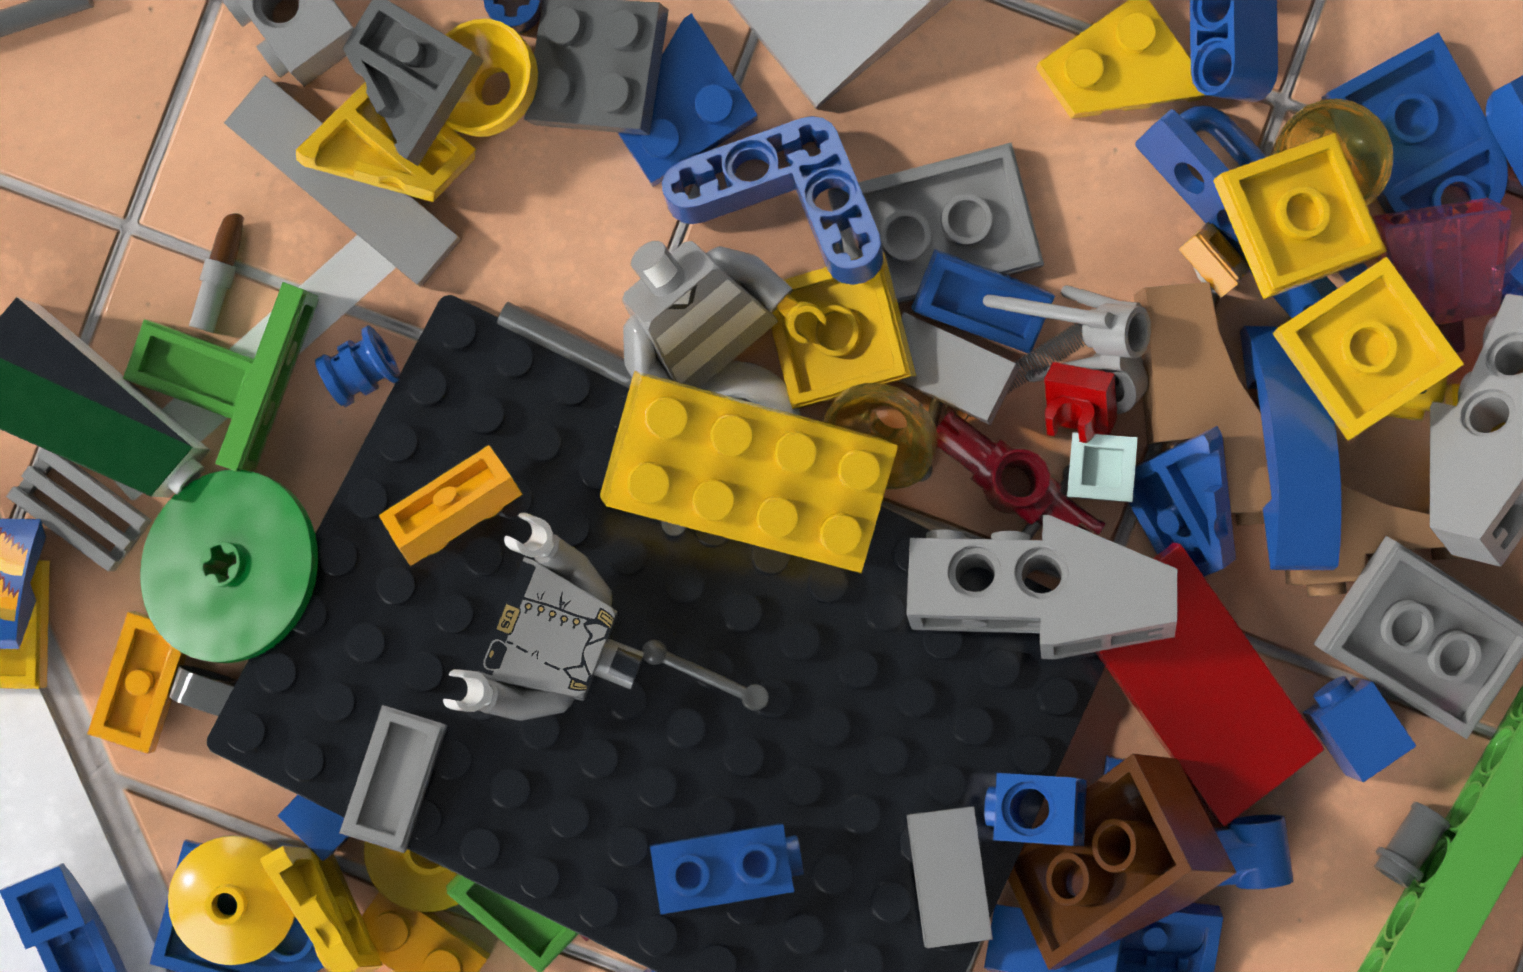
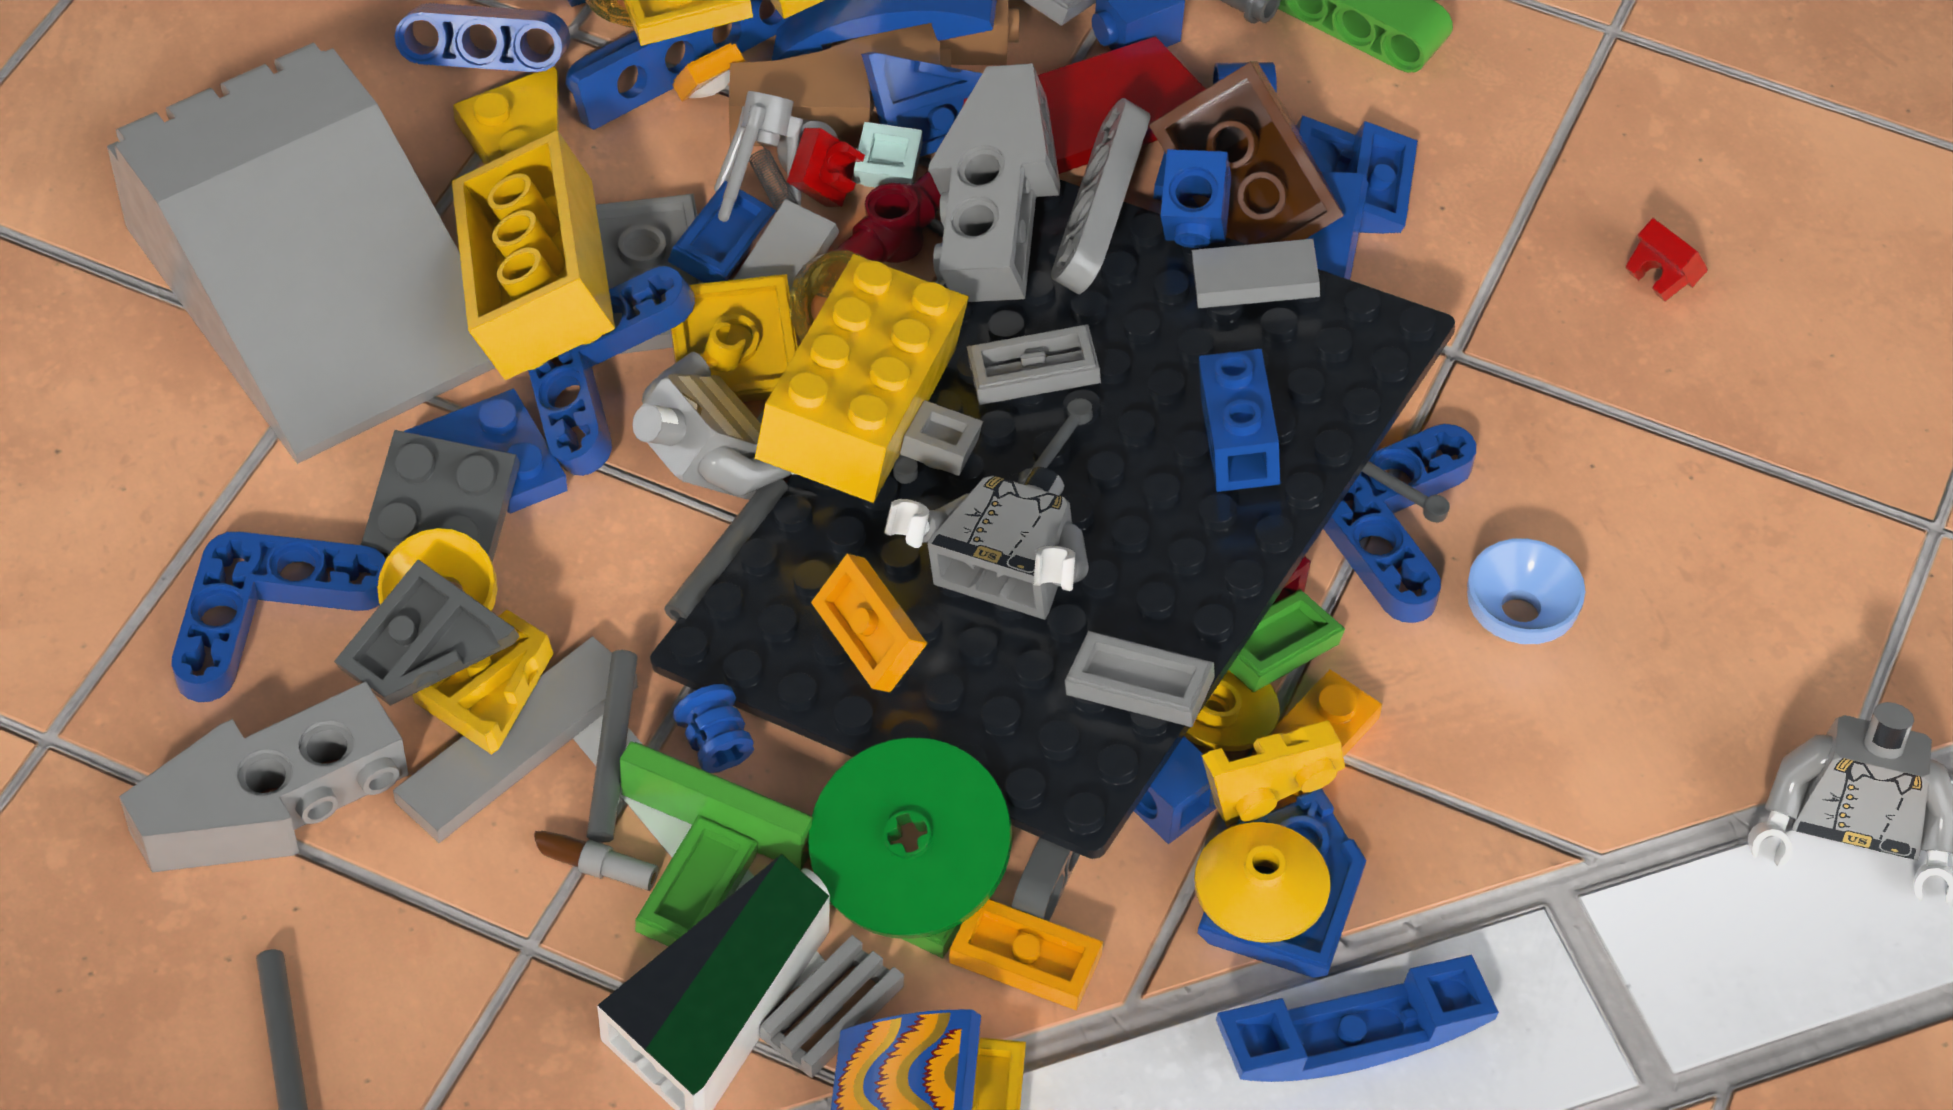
camera: 90 degrees left, 35 degrees down
none -> yellow brick [452,130,615,380]
none -> dark grey bar [587,650,638,842]
none -> light grey plate [900,400,983,476]
none -> light grey tile [967,324,1101,405]
none -> light grey beam [1051,98,1150,294]

